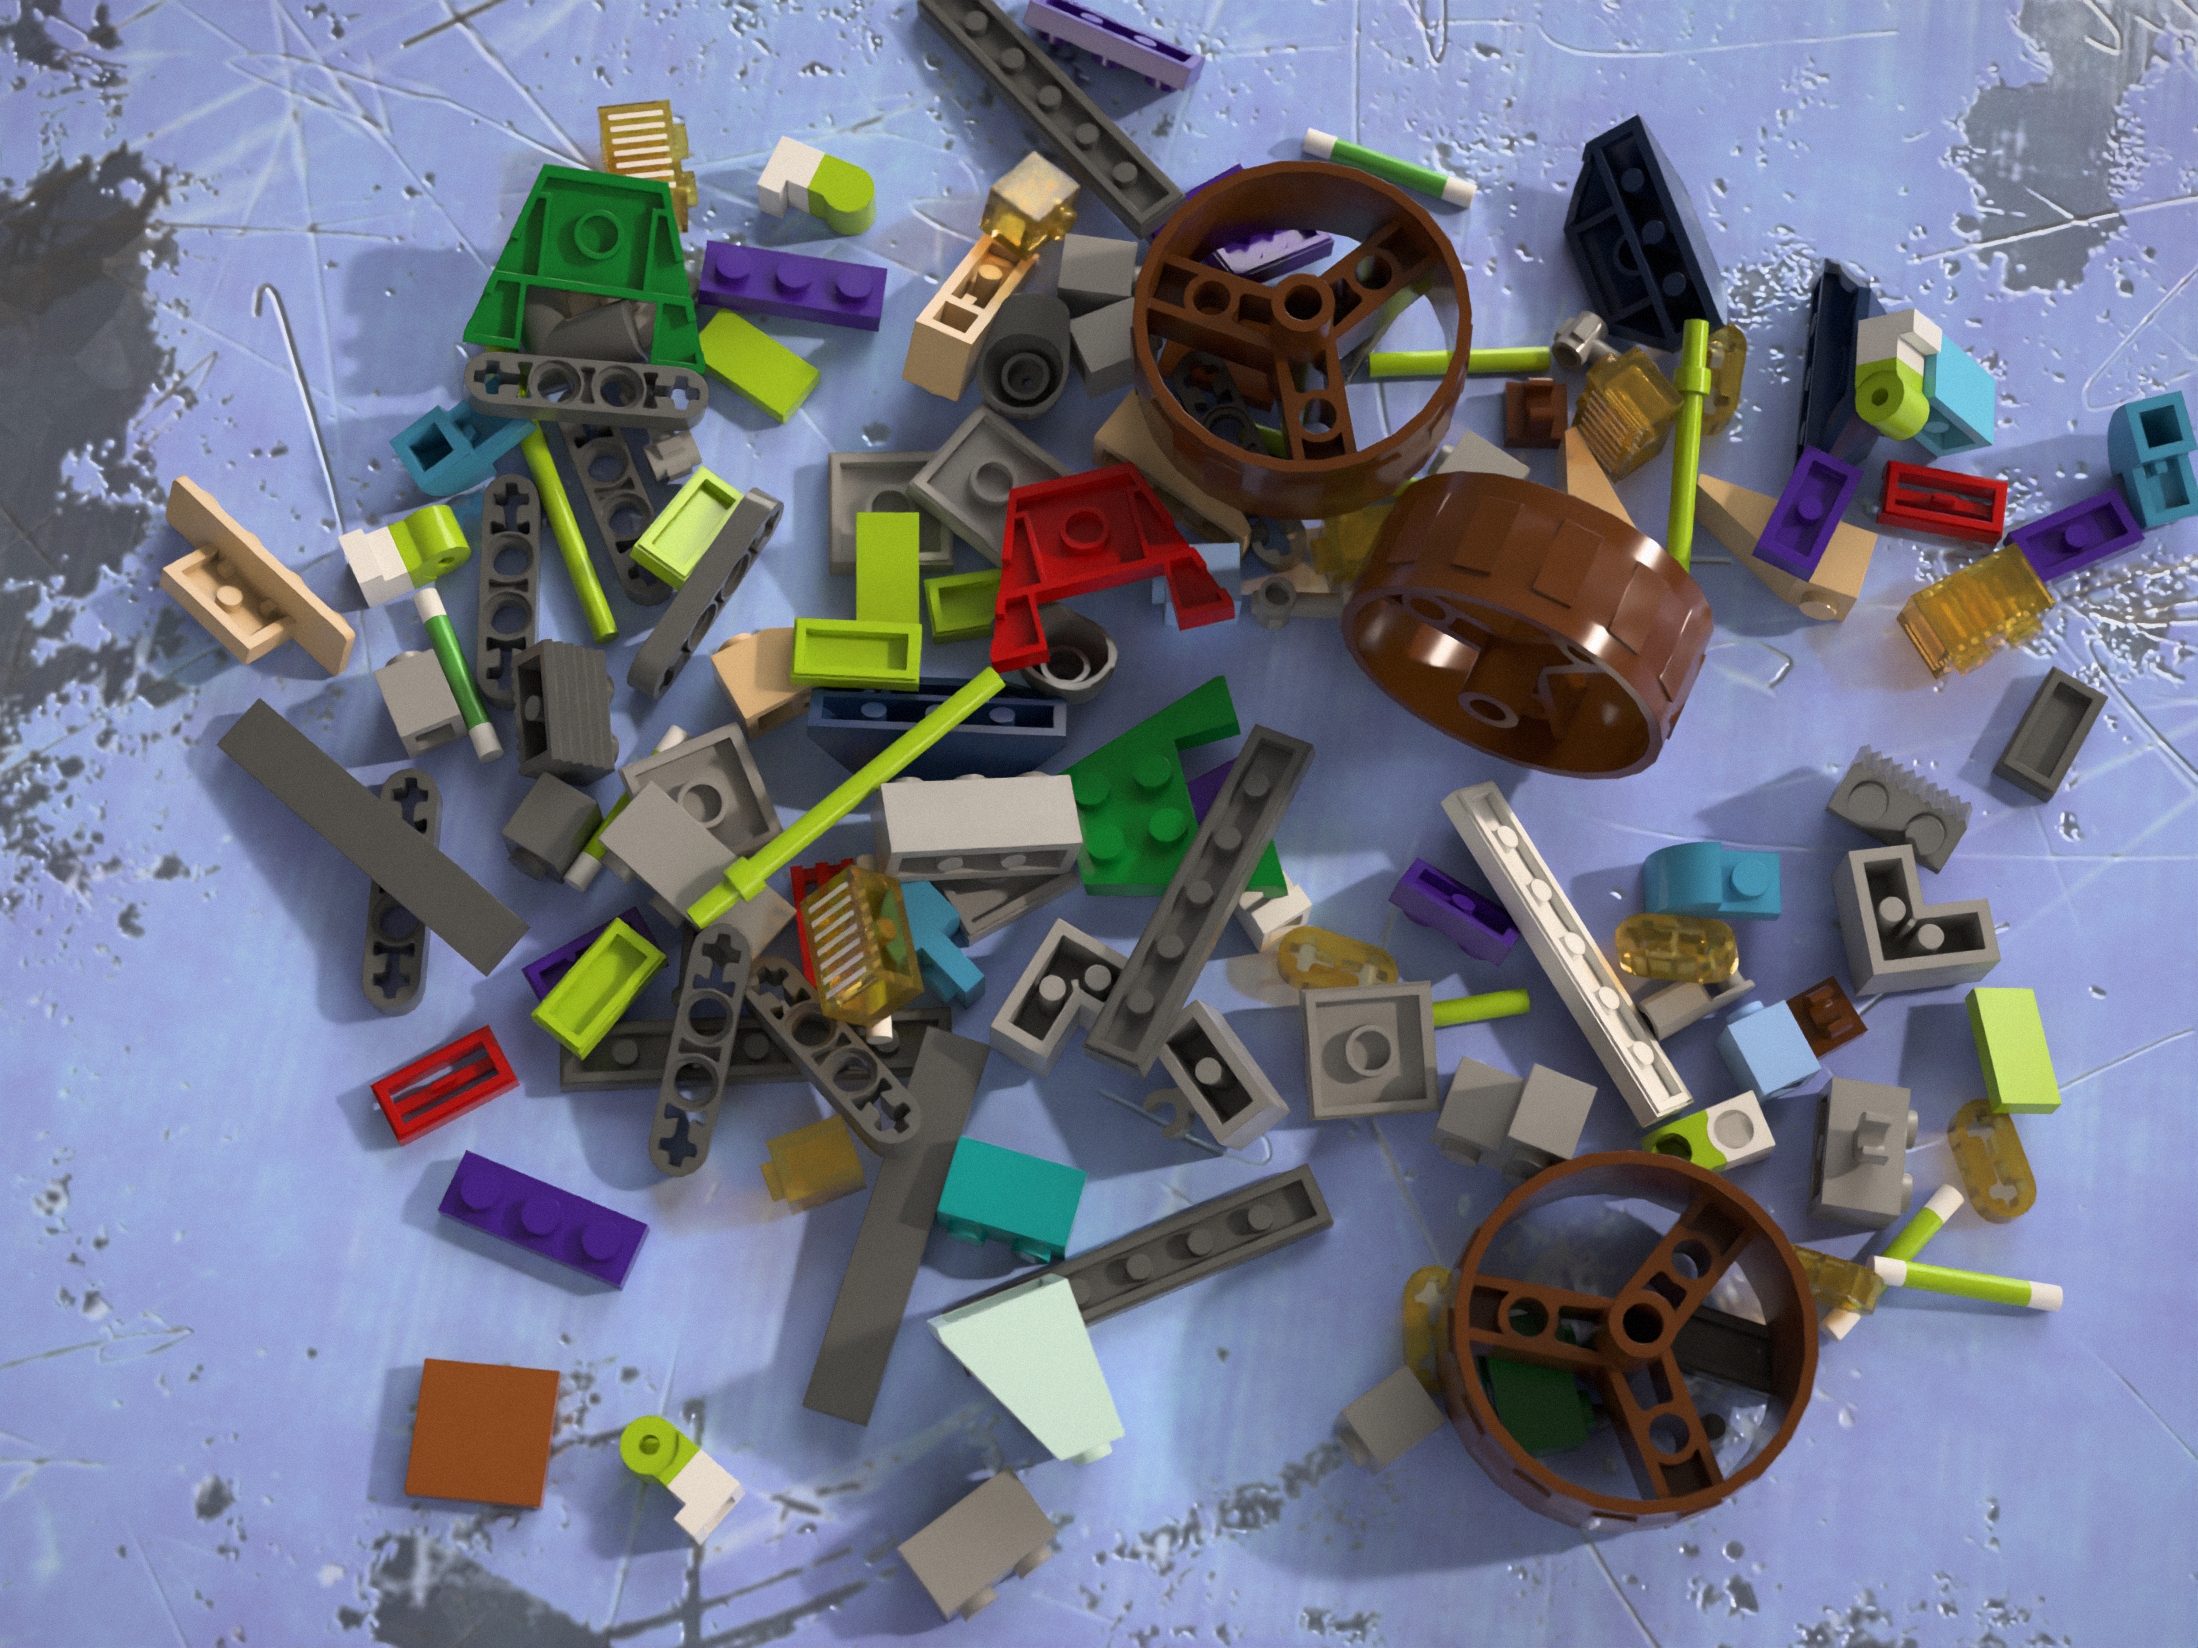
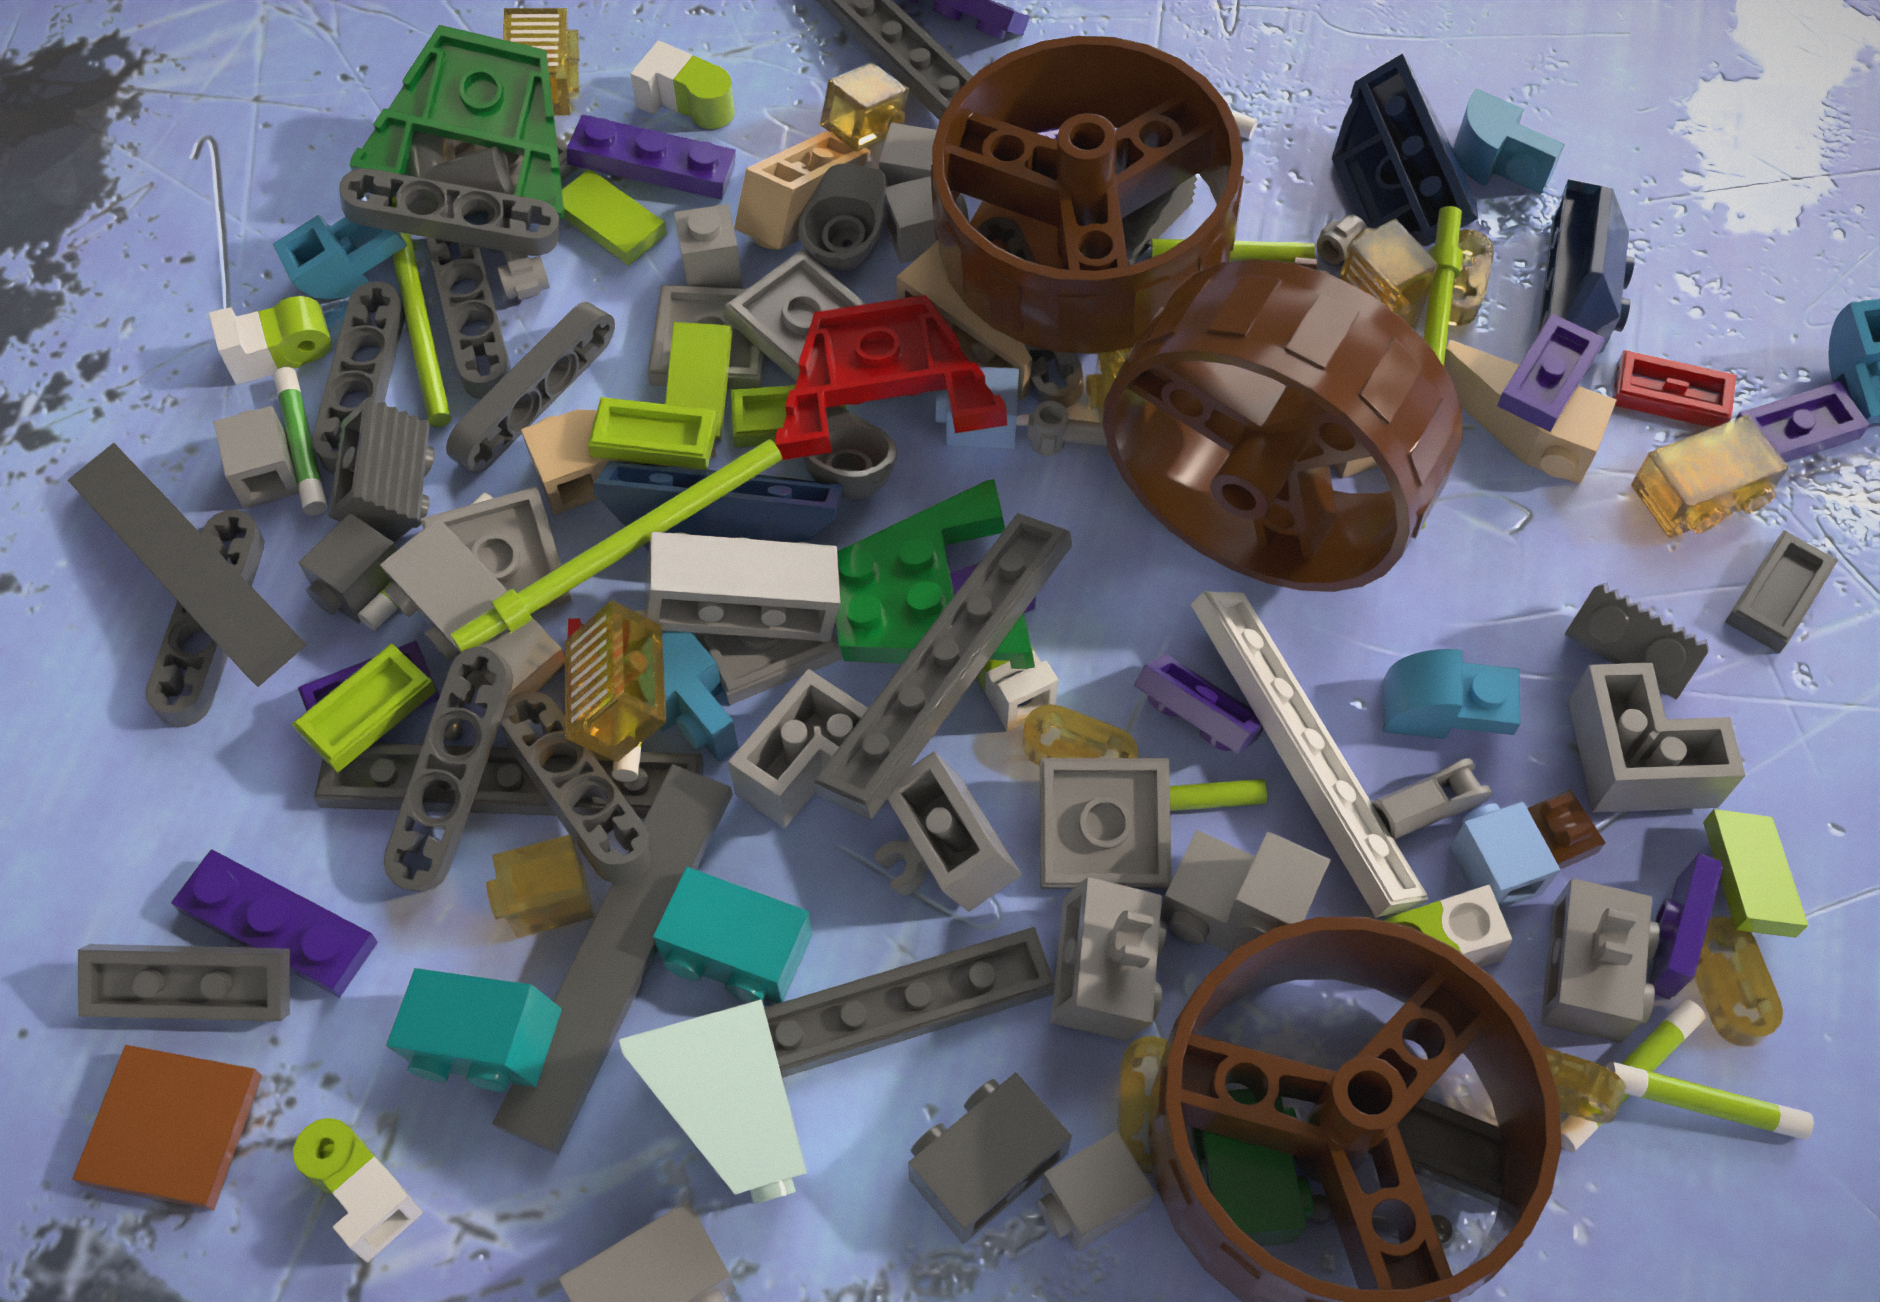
camera: 10 degrees right, 10 degrees down
tan bracket [159,475,355,676] -> none
red tile [370,1025,520,1147] -> none
lime tile [629,465,744,592] -> none
clear yellow beam [1614,913,1739,984] -> none
leg [1855,308,1942,440] -> none
medium azure brick [1913,333,1995,457] -> none
none -> dark grey plate [78,944,290,1021]
none -> teal brick [386,968,562,1092]
none -> light grey brick [674,204,743,289]
none -> dark grey brick [908,1072,1072,1244]
none -> light grey brick [1051,877,1166,1041]
none -> dark azure brick [1454,88,1565,194]
none -> dark purple plate [1649,853,1723,999]

